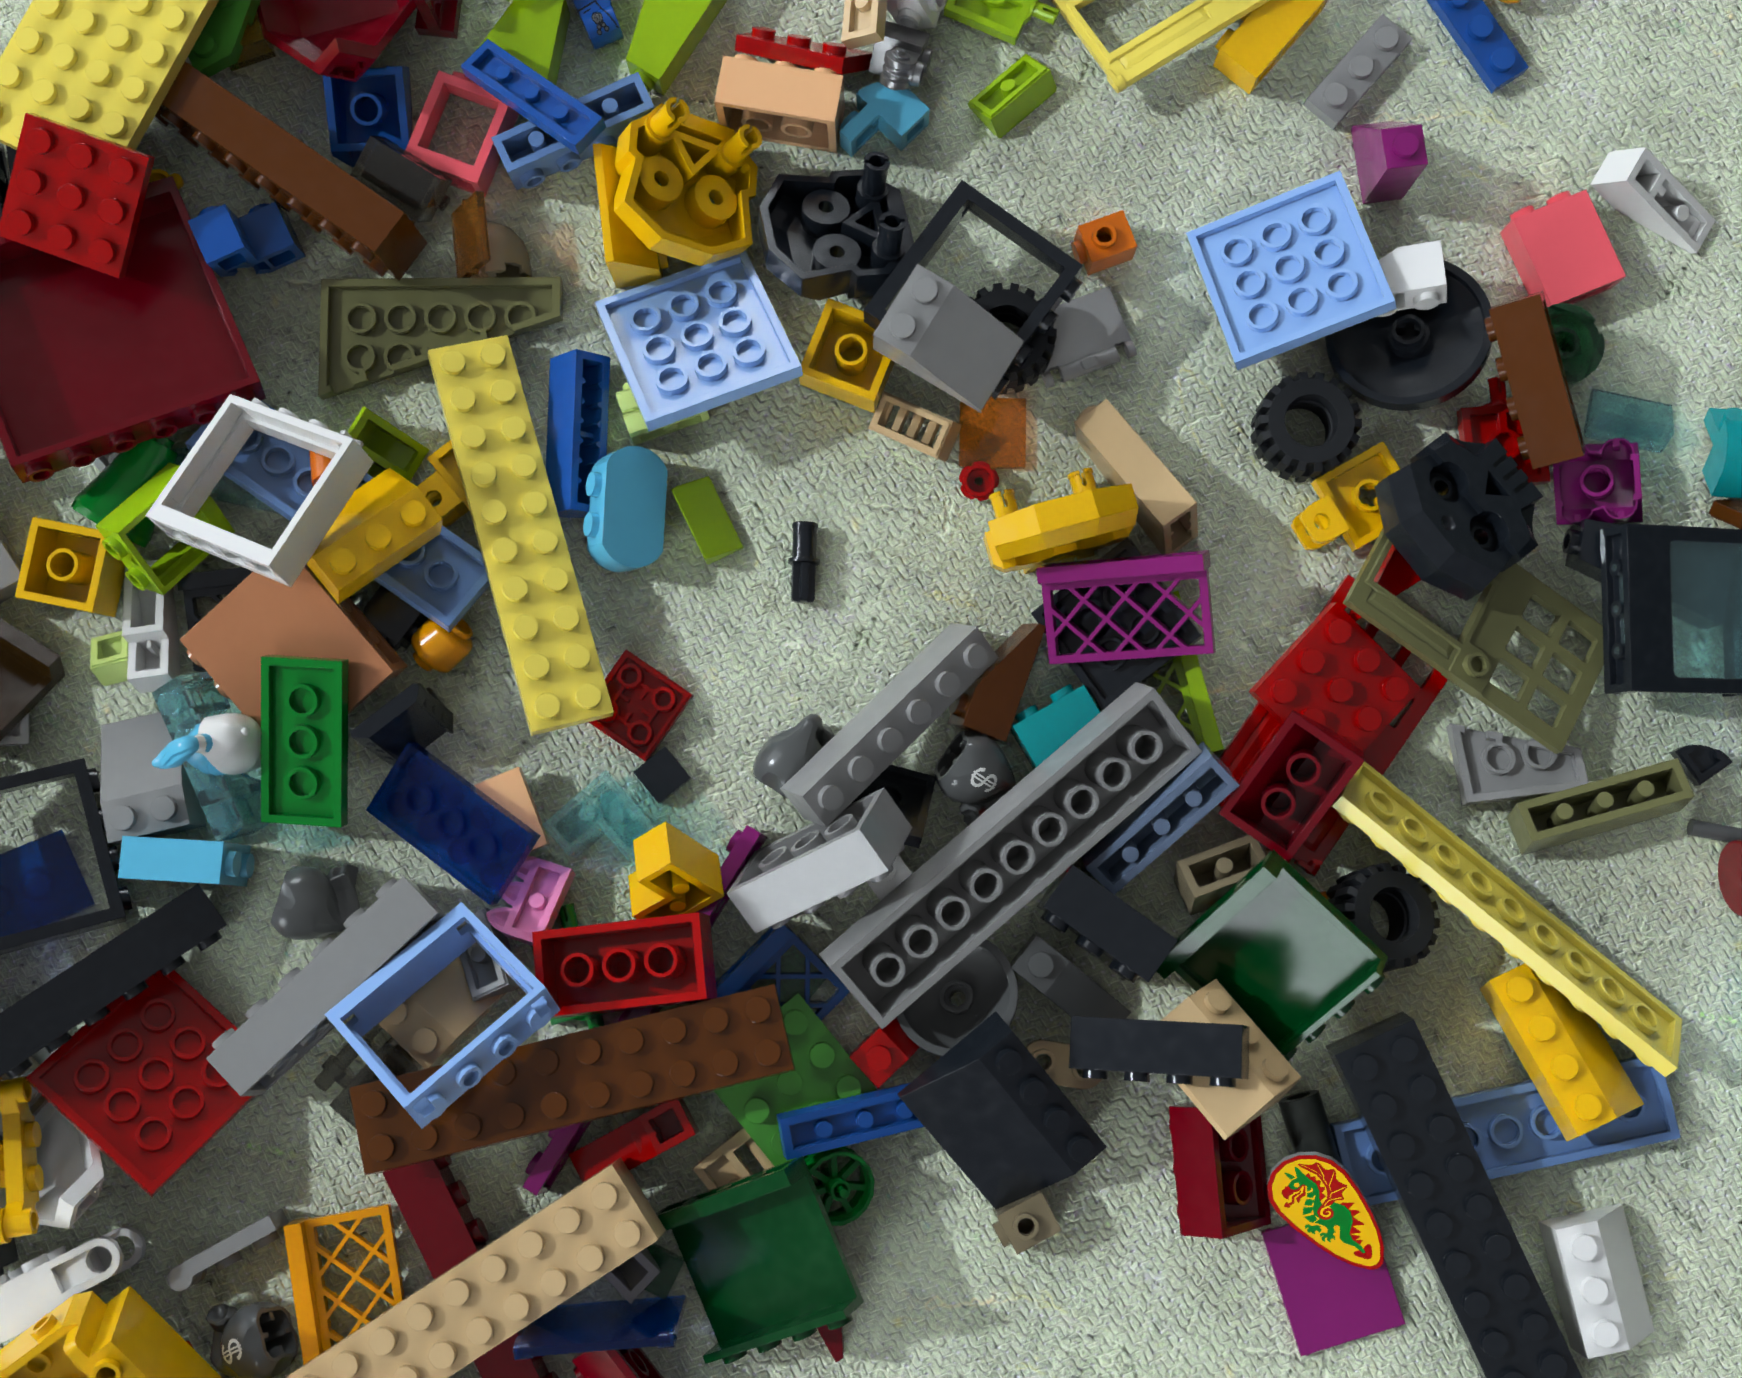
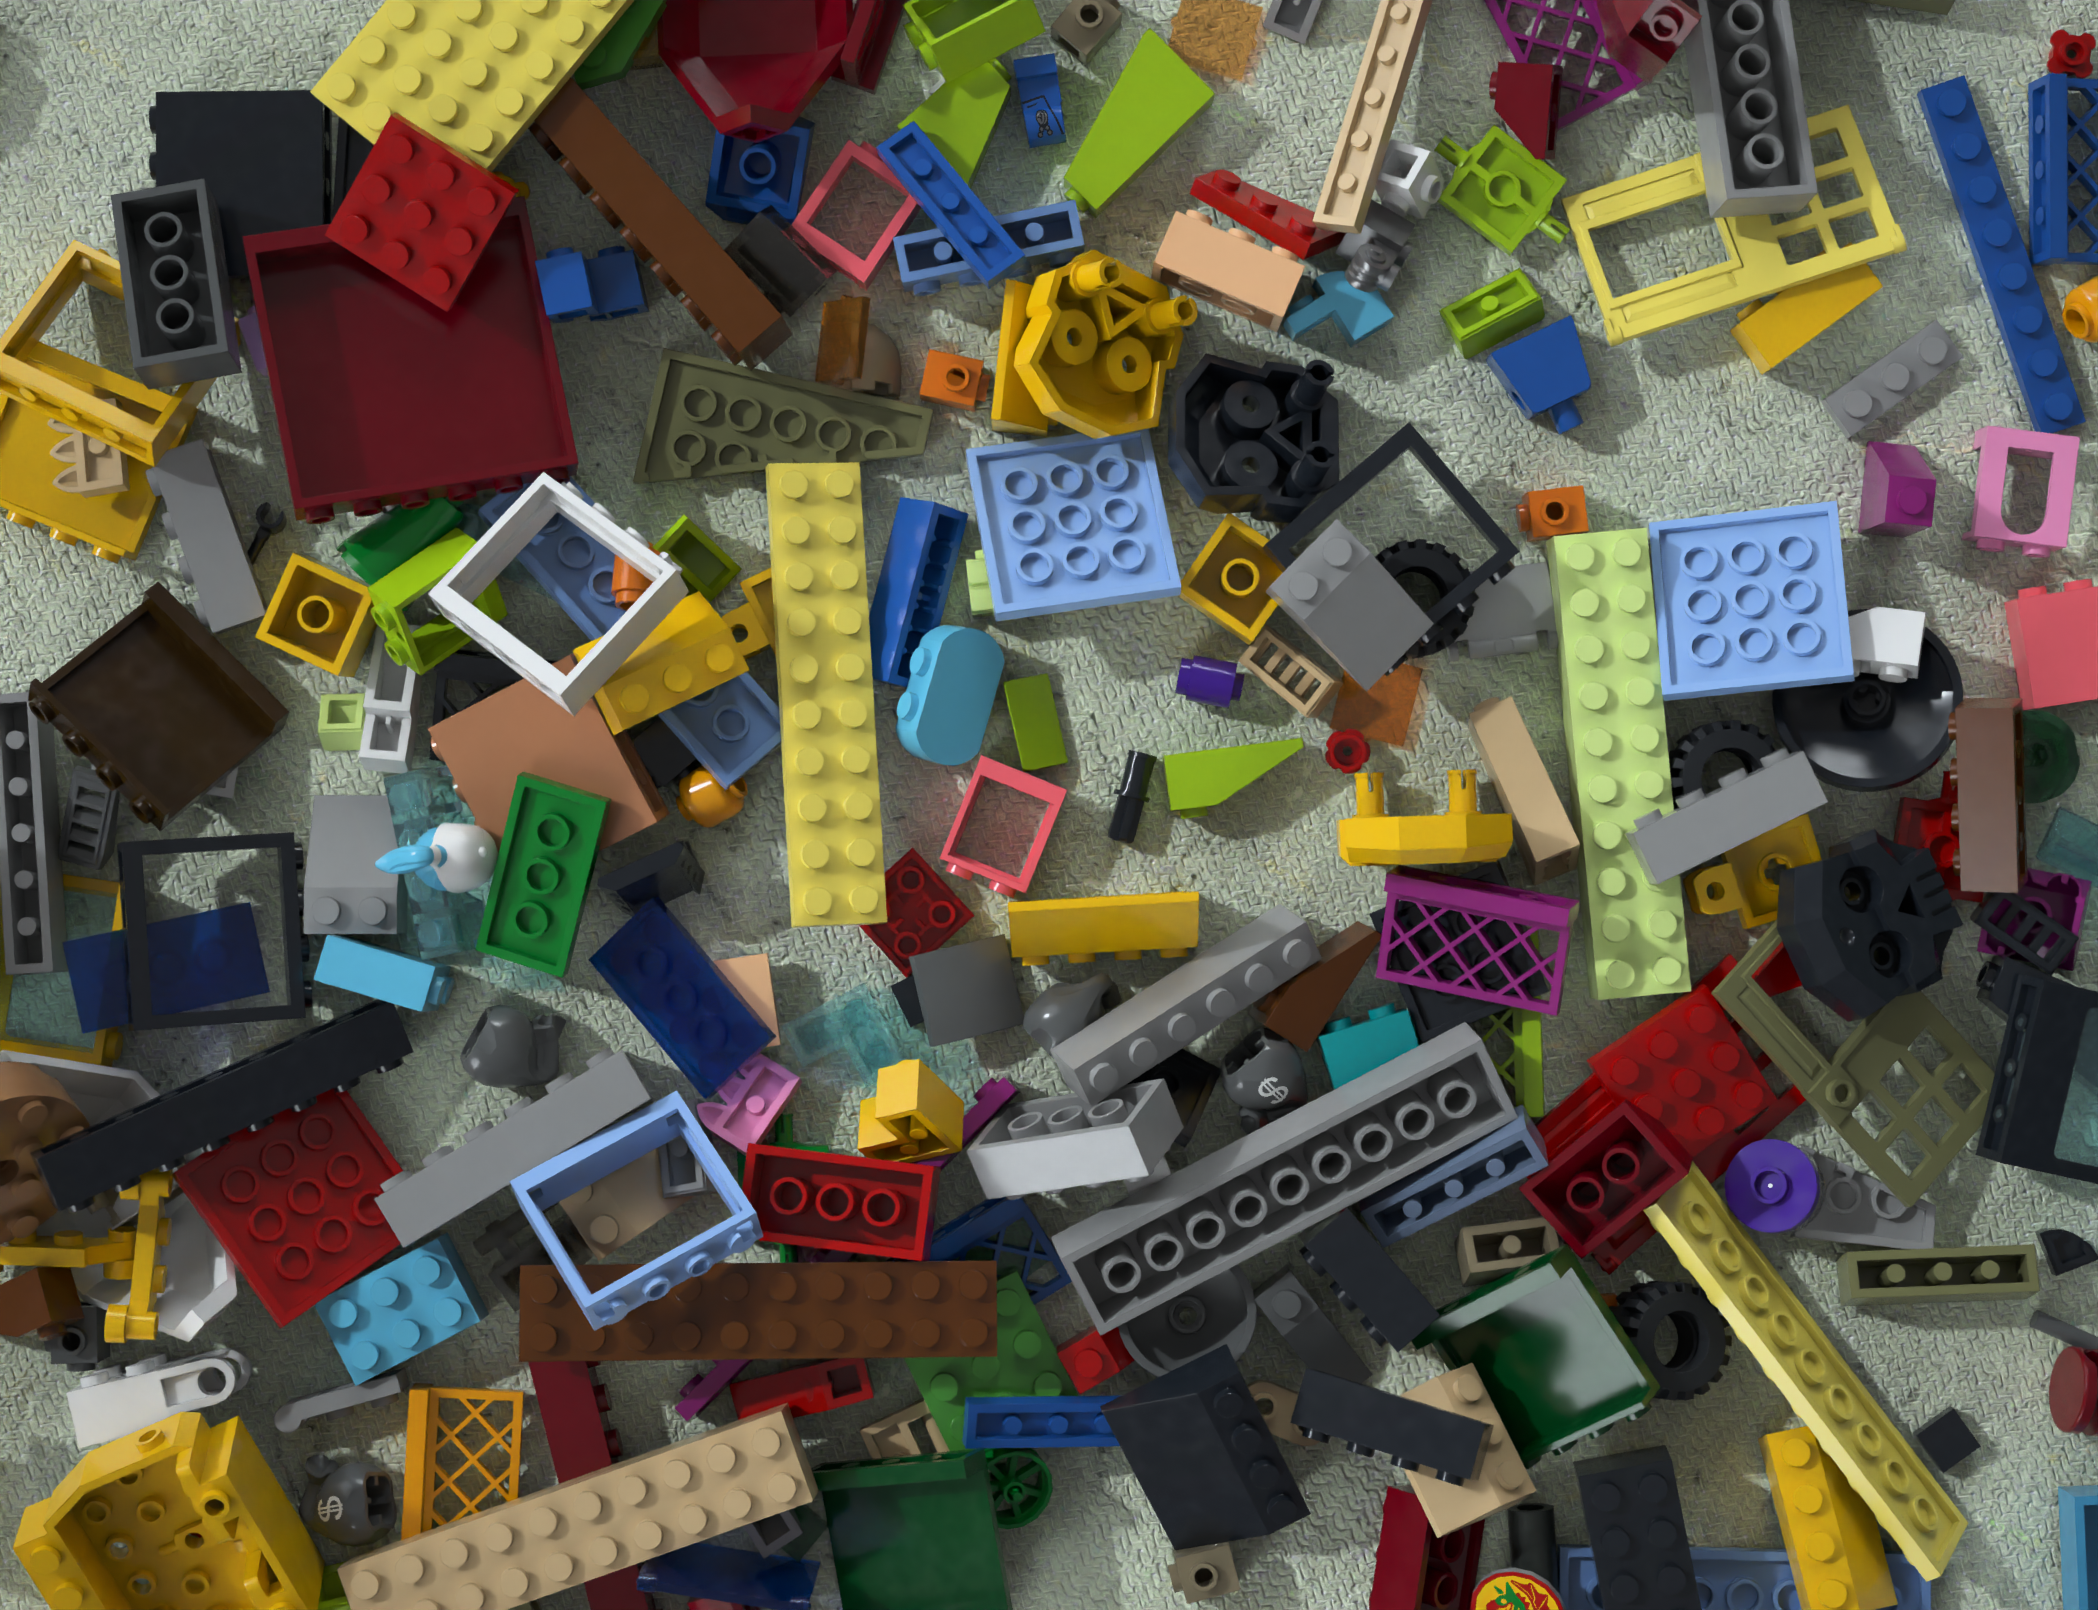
camera: 10 degrees right, 5 degrees up
none -> black hand [247,502,287,565]
none -> medium azure brick [314,1232,489,1386]
none -> dark grey slope [909,934,1024,1047]
none -> orange brick [919,349,991,412]
none -> coral window [940,755,1067,898]
none -> yellow slope [1008,891,1199,966]
none -> lime slope [1163,738,1304,819]
none -> dark purple brick [1175,655,1245,709]
none -> blue torso [1486,315,1592,435]
none -> yellowish green brick [1546,528,1691,1000]
none -> light grey brick [1625,747,1828,884]
none -> dark purple piece [1724,1139,1825,1235]
none -> black tile [1913,1406,1981,1473]
none -> bright pink panel [1962,425,2080,558]
none -> black slope [1970,892,2079,975]

